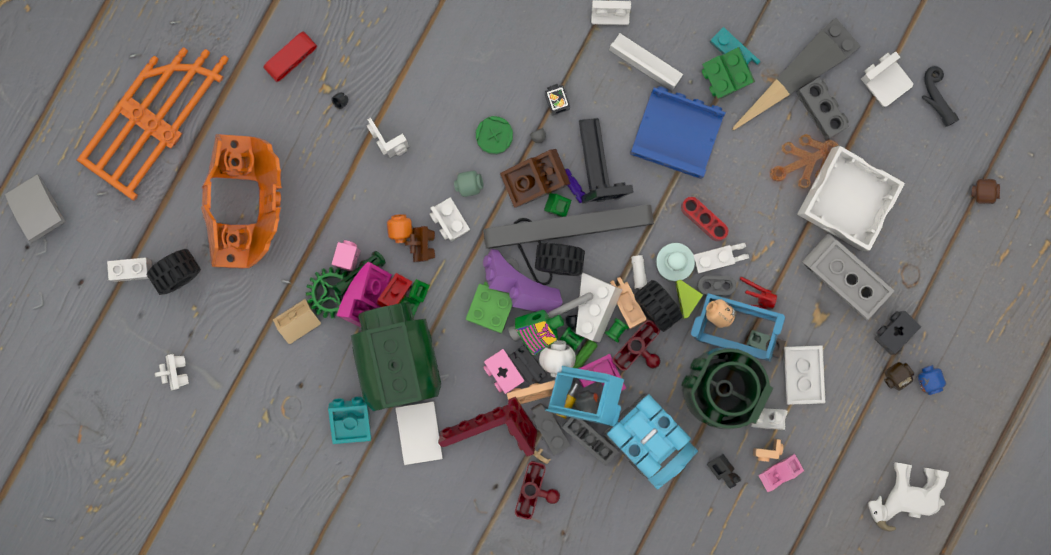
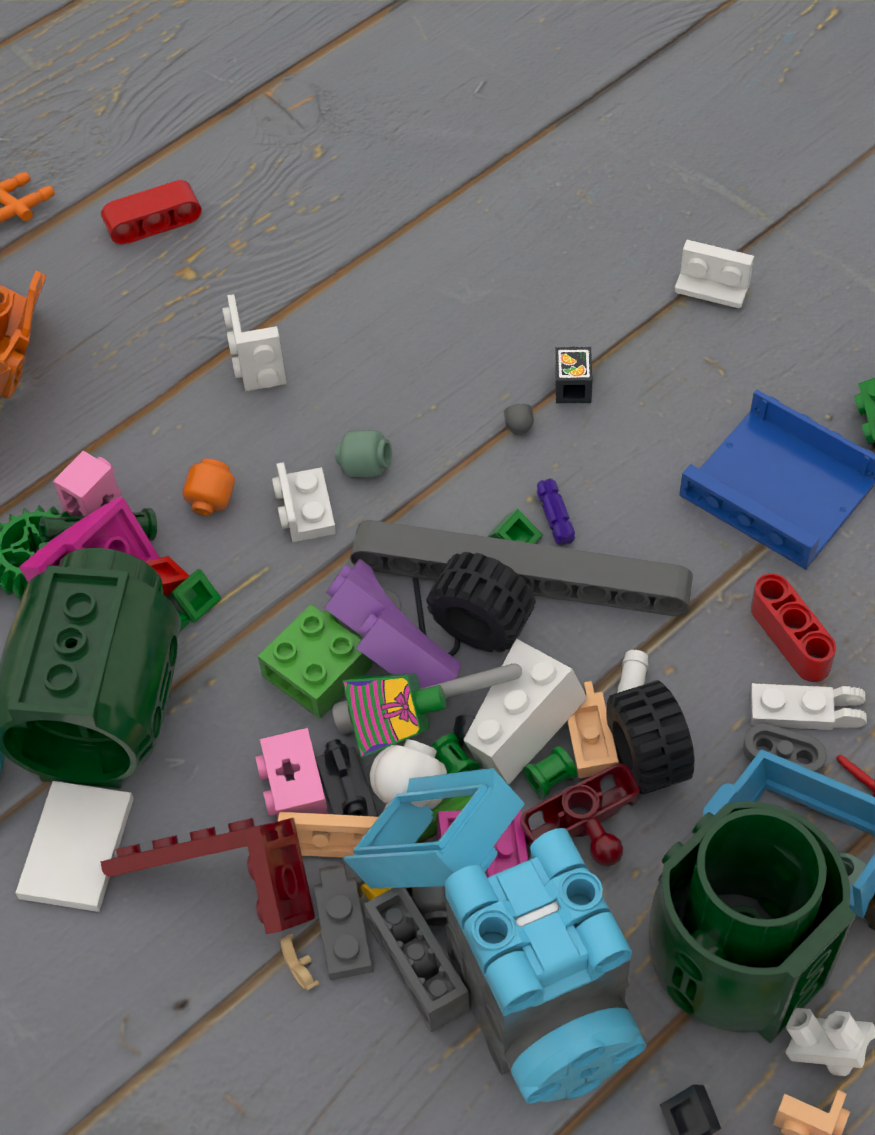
camera: 25 degrees right, 30 degrees down
black hinge [331,92,349,109] -> none
reddish brown hips [405,226,435,262] -> none
green tile [476,116,513,154] -> none
reddish brown slope [500,149,571,208] -> none
dark red piece [515,461,560,520] -> none
black bracket [579,118,634,204] -> none
white panel [609,33,683,91] -> none
light aqua plate [656,243,695,281] -> none
lime slope [675,280,703,319] -> none
light nougat head [706,299,735,328] -> none

